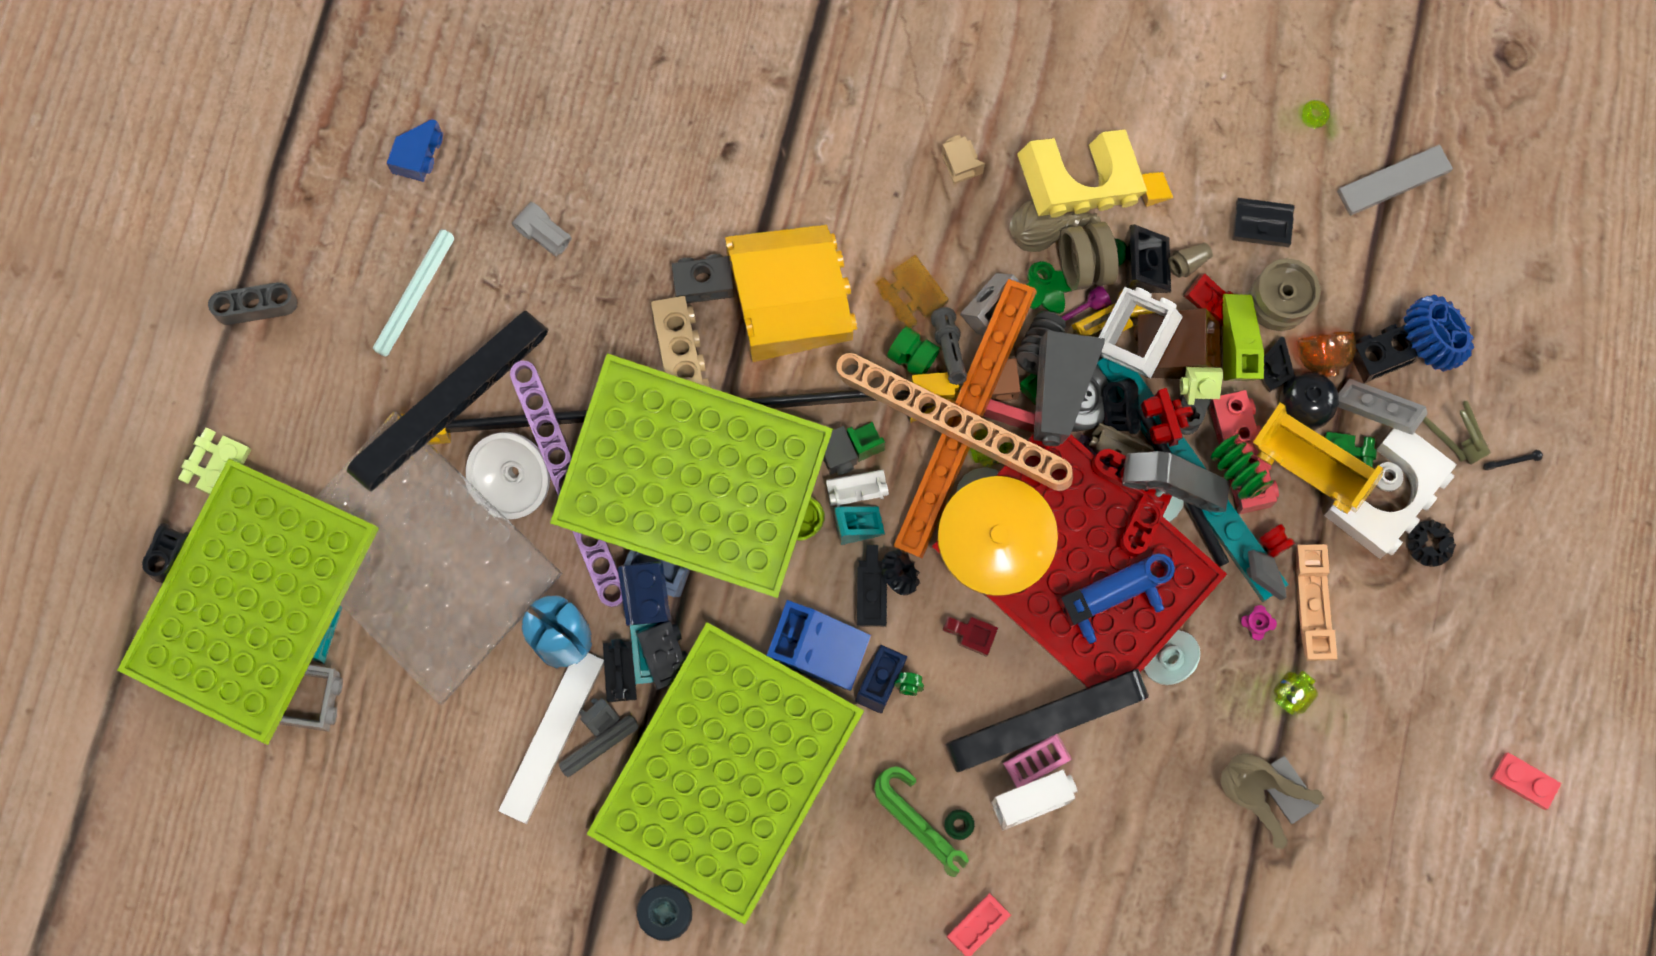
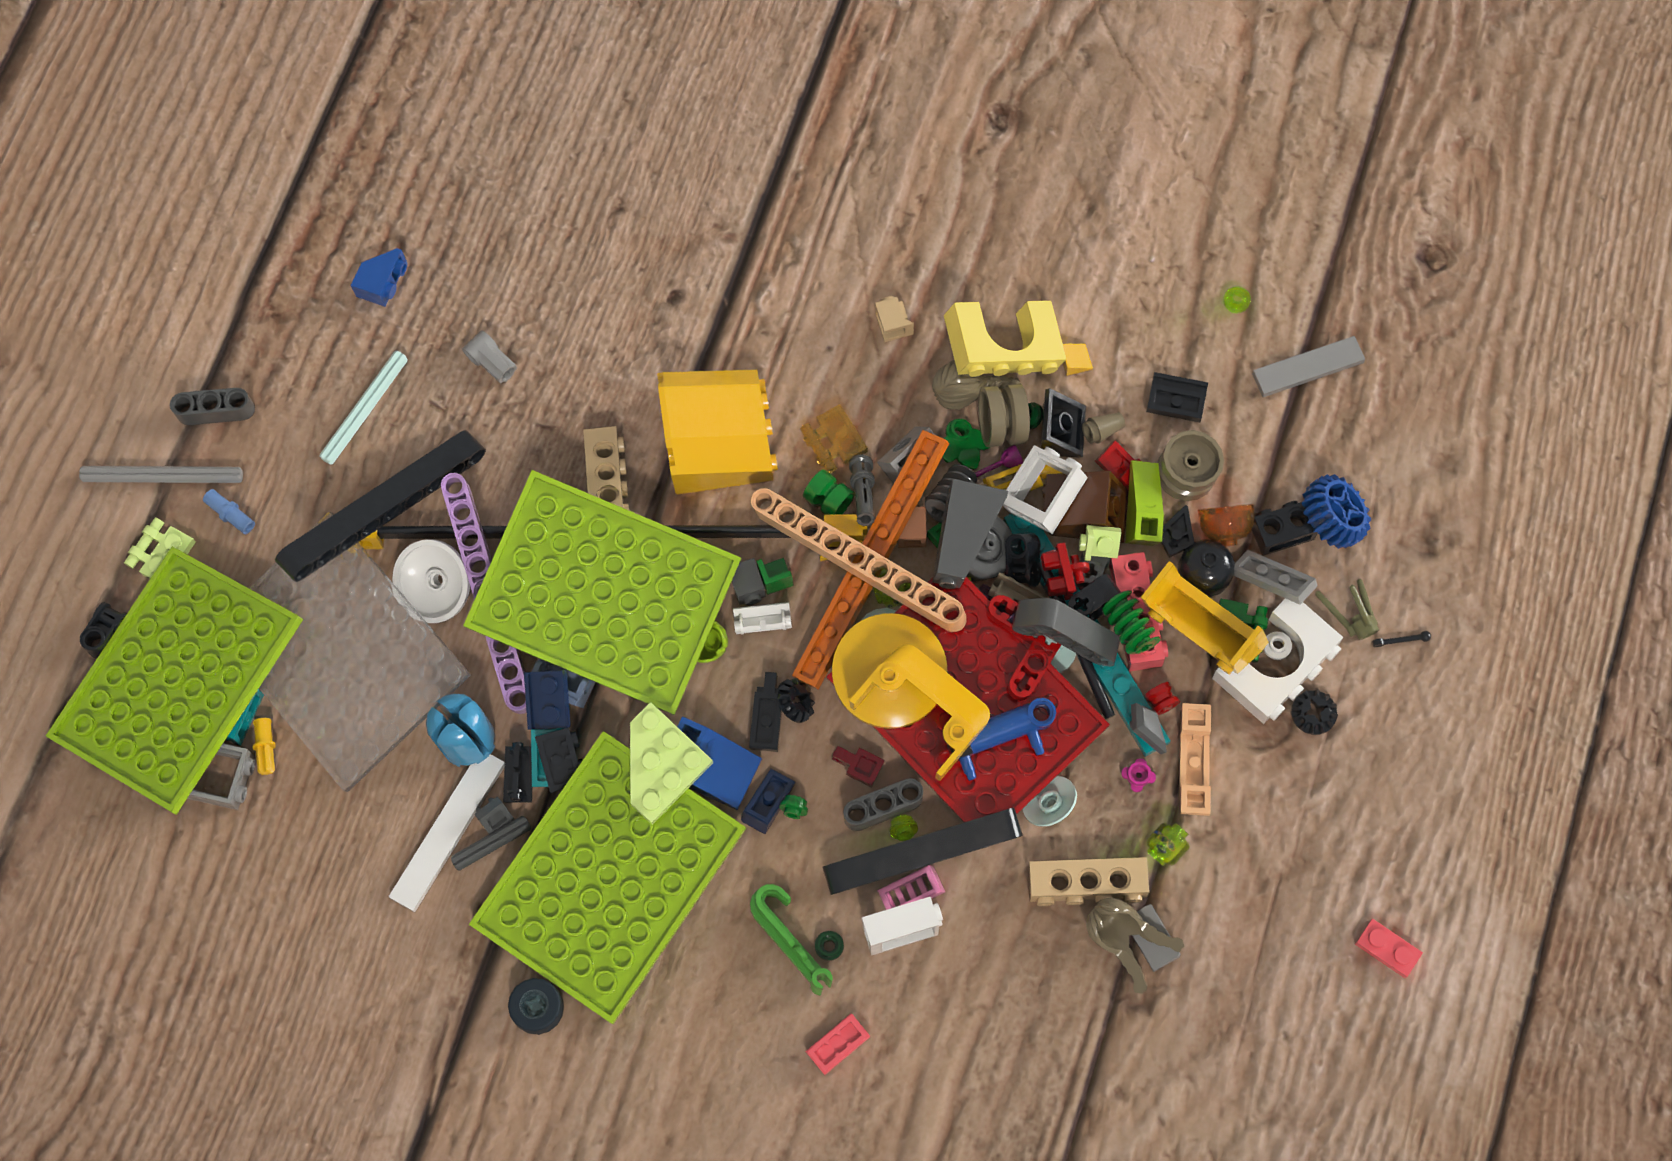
camera: 10 degrees right, 5 degrees down
dark grey brick [672,254,734,304] -> none
teal slope [834,507,885,545] -> none
coral tile [984,399,1035,433] -> none
none -> light grey axle [79,466,243,483]
none -> medium blue pin [203,489,255,535]
none -> yellow axle [252,718,276,775]
none -> yellowish green plate [630,702,713,825]
none -> dark grey beam [843,778,923,831]
none -> yellow windscreen [849,645,990,781]
none -> clear neon green plate [889,815,918,841]
none -> tan brick [1028,857,1149,906]
none -> black piece [1069,574,1122,621]

